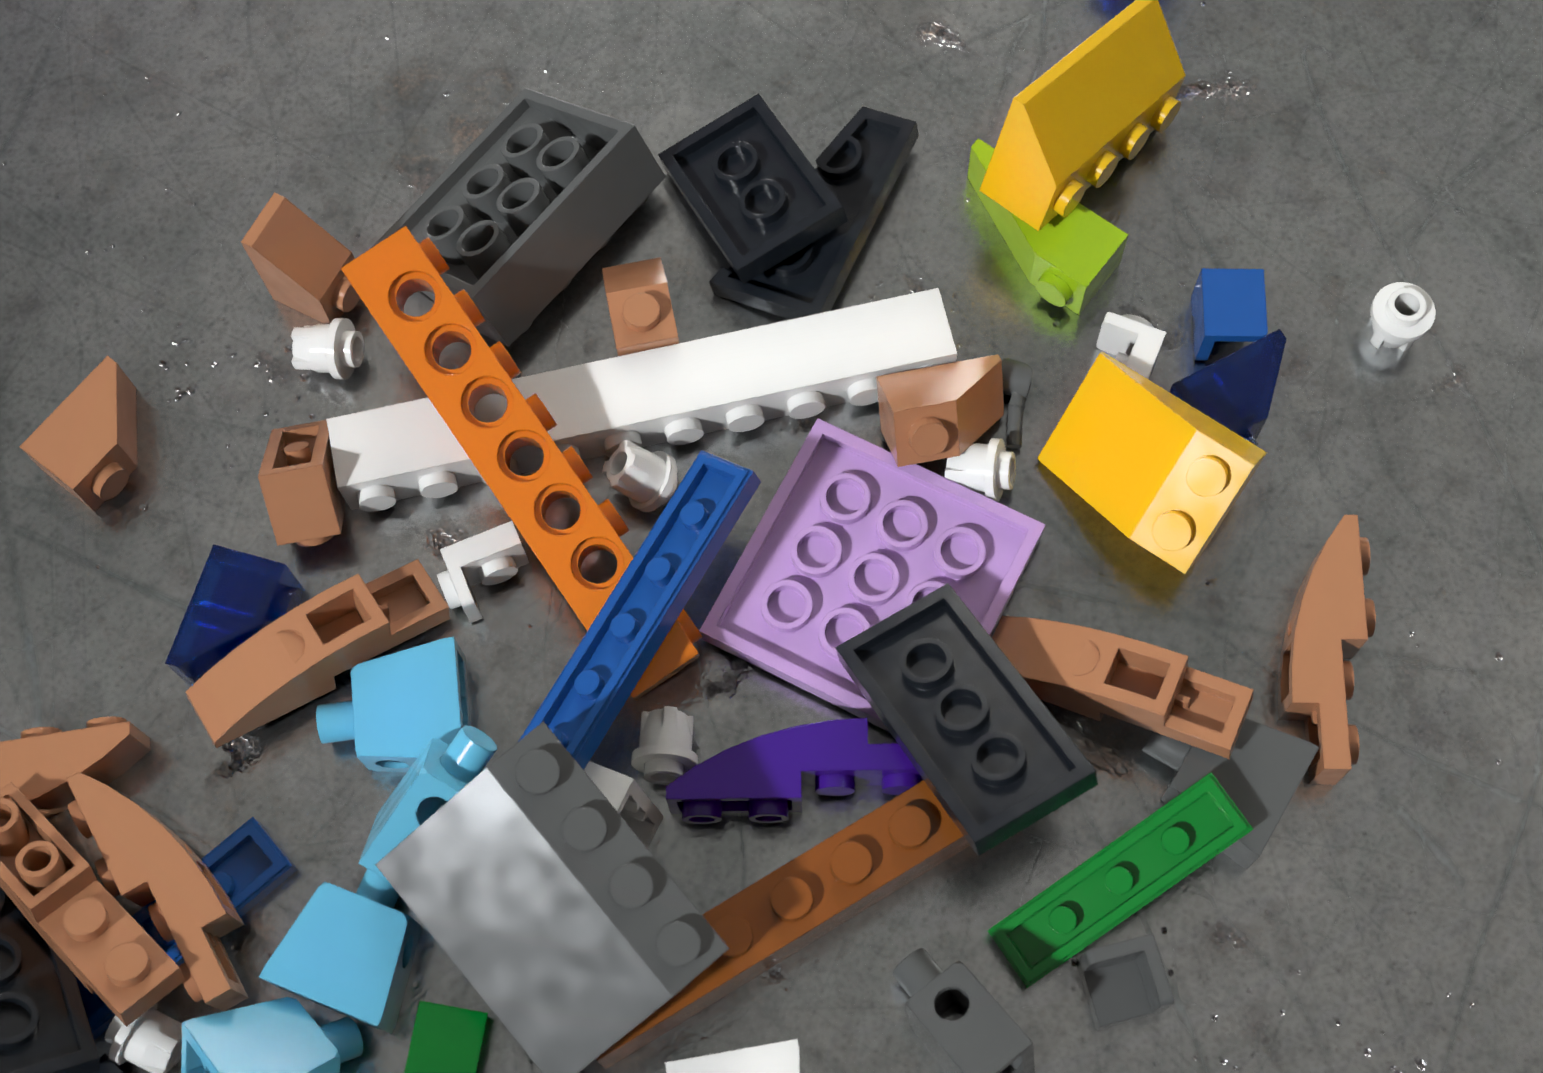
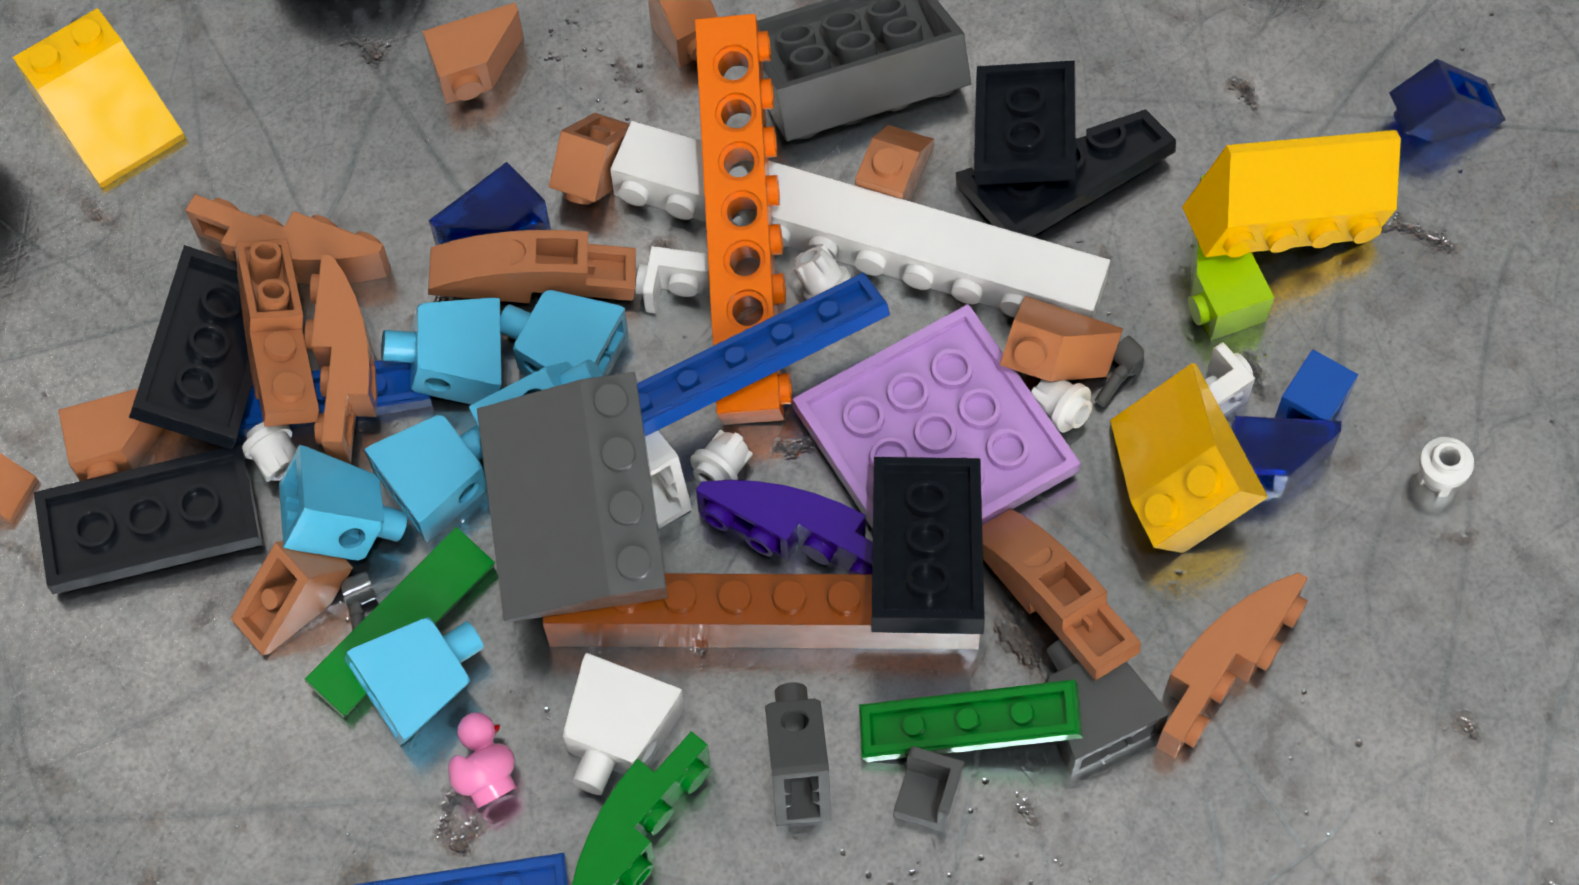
camera: 30 degrees right, 5 degrees down
white hose [291,318,364,380] -> none
none -> medium azure torso [381,298,501,405]

